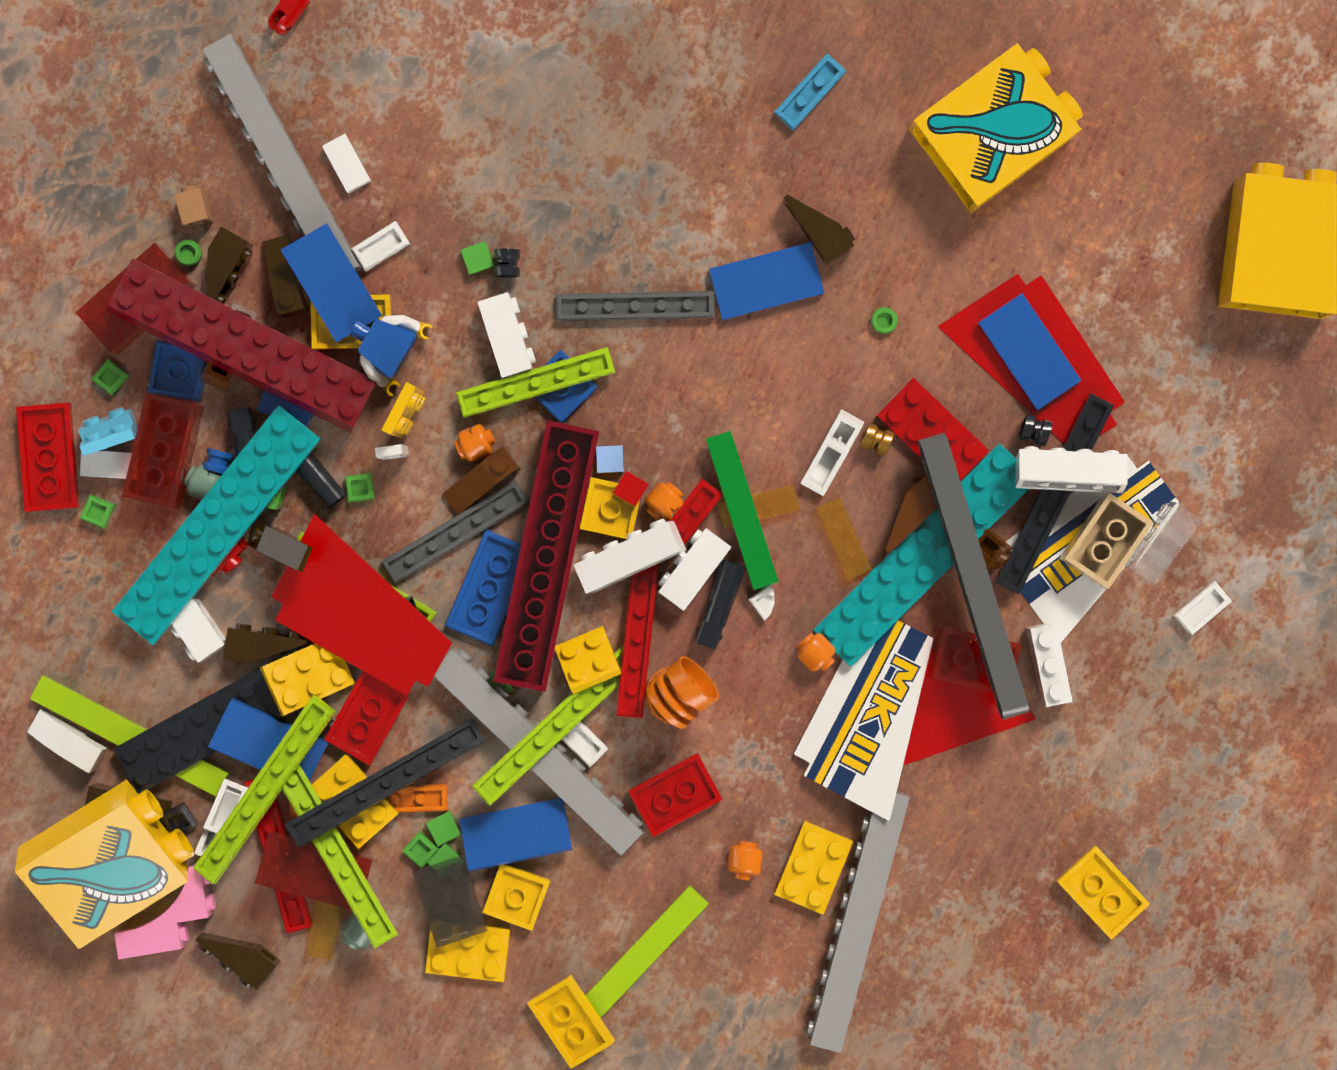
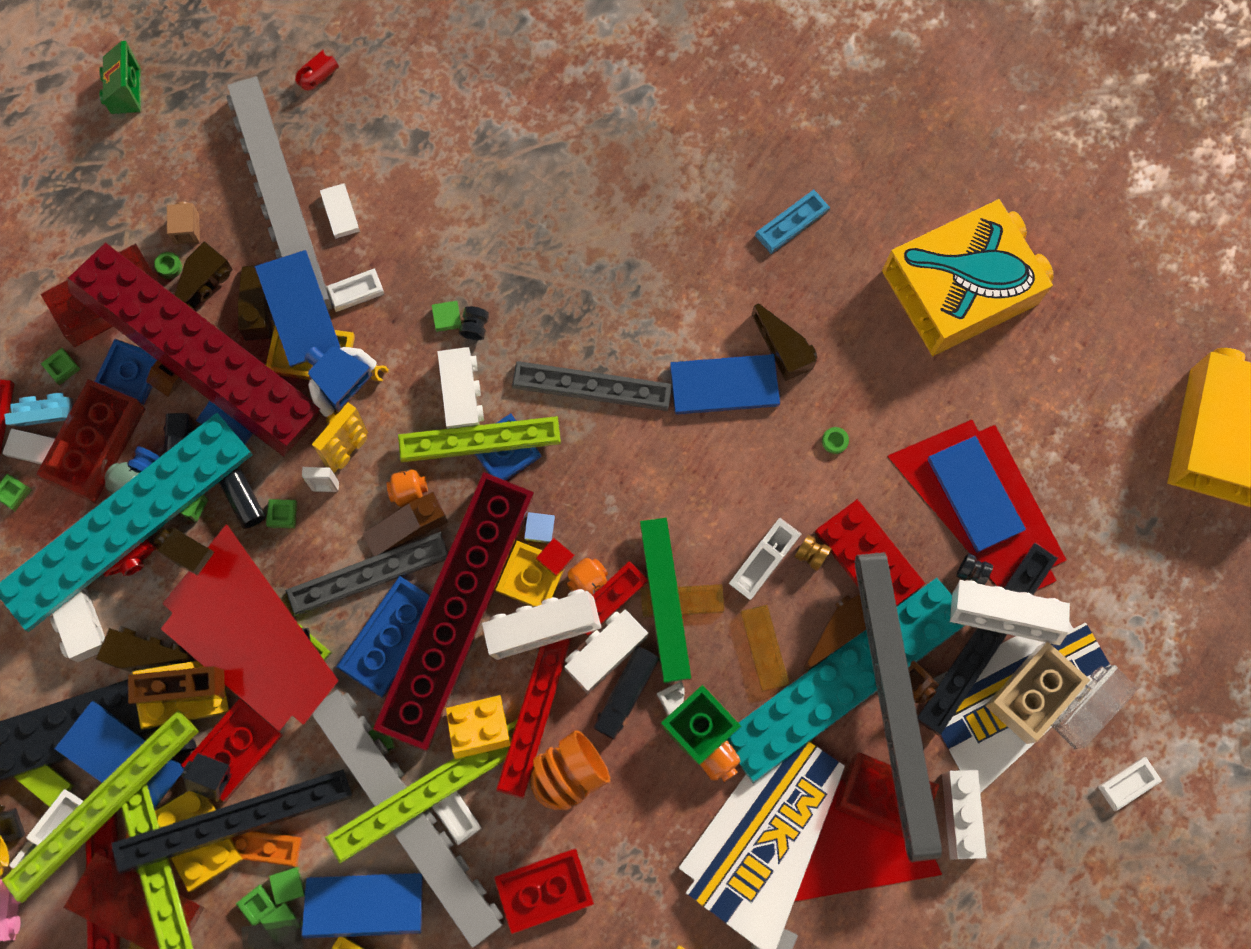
camera: 10 degrees right, 15 degrees down
none -> green slope [99,41,141,114]
none -> reddish brown slope [128,666,225,704]
none -> black brick [182,753,231,802]
none -> green slope [661,685,741,766]

